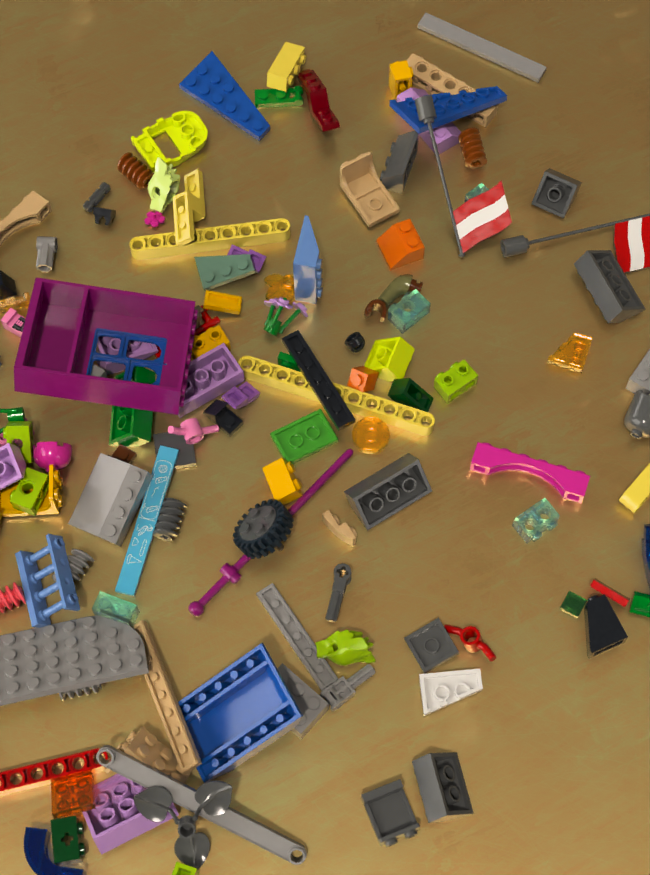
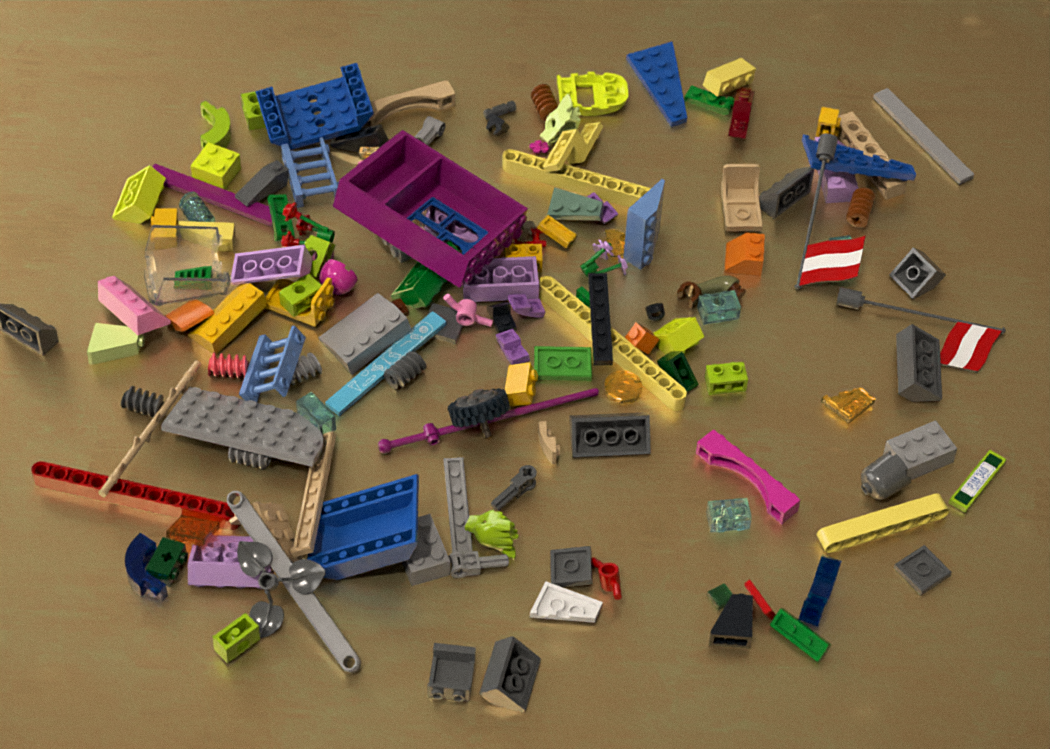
camera: 25 degrees right, 15 degrees down
none -> medium lavender slope [496,329,530,365]

